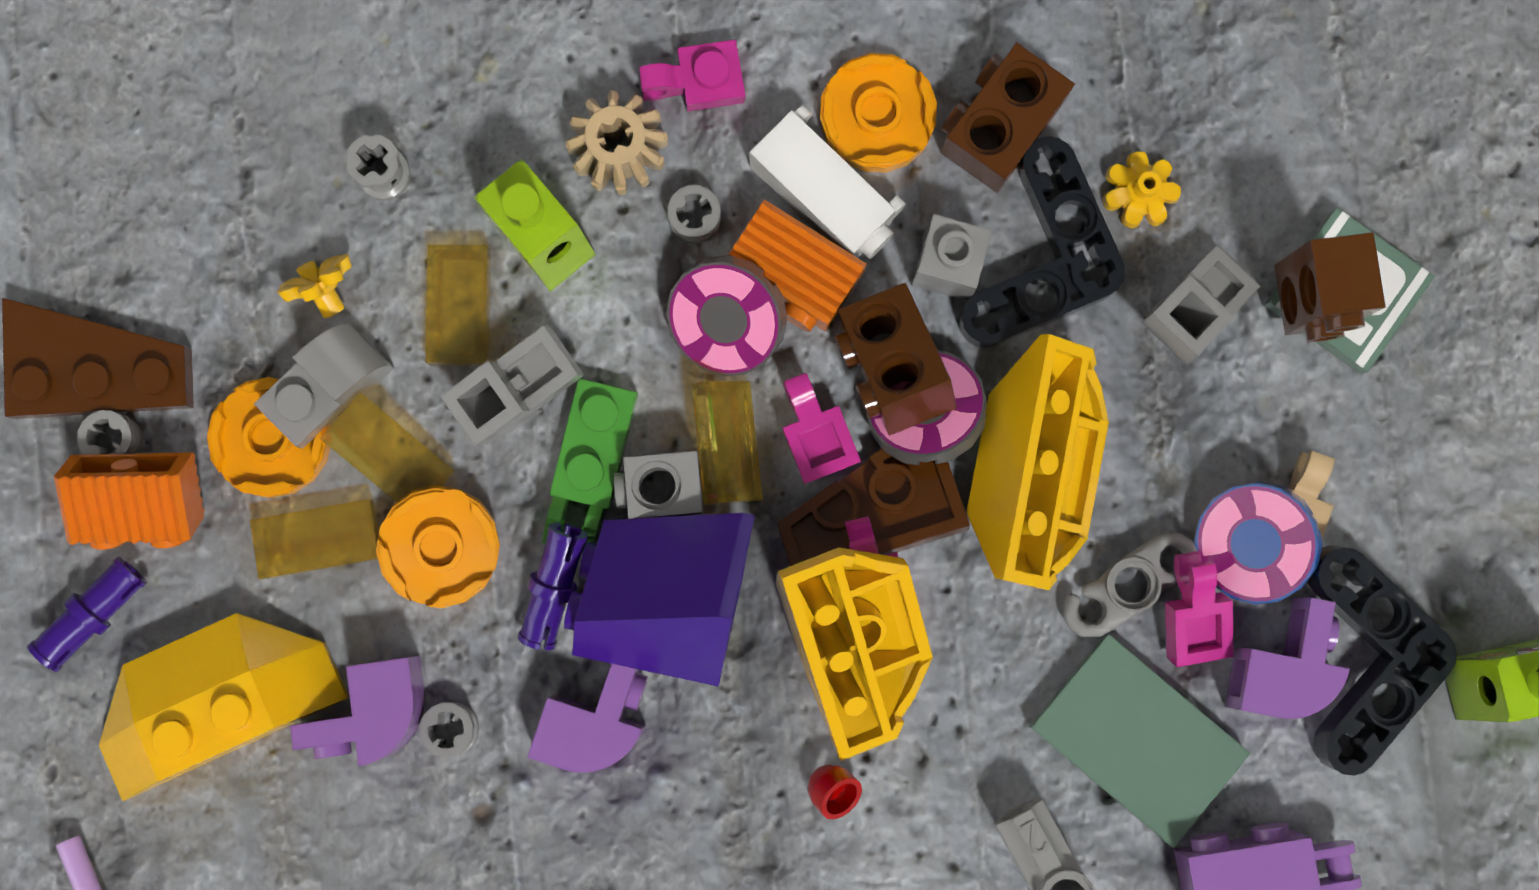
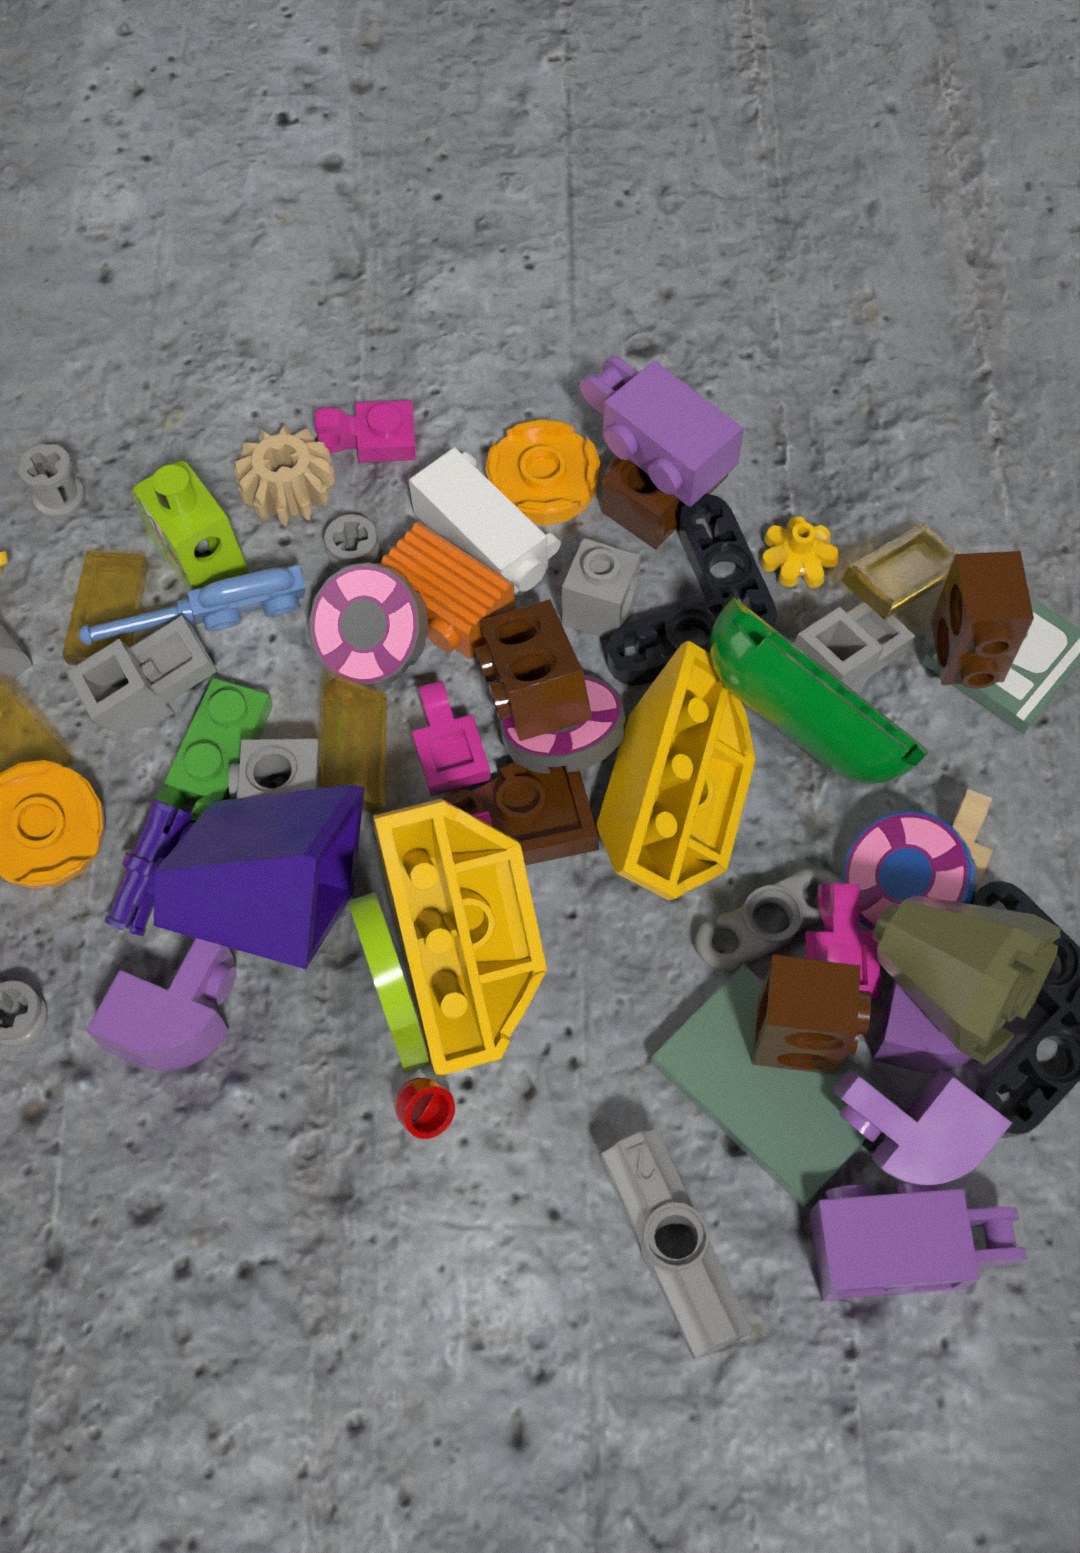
camera: 10 degrees right, 20 degrees down
none -> medium blue piece [78,565,306,645]
none -> lime tile [348,892,430,1073]
none -> medium lavender brick [580,356,744,507]
none -> green brick [710,597,928,784]
none -> reddish brown brick [753,955,871,1075]
none -> medium lavender brick [832,1069,1012,1185]
none -> clear yellow tile [841,522,960,620]
none -> olive cone [873,895,1061,1065]

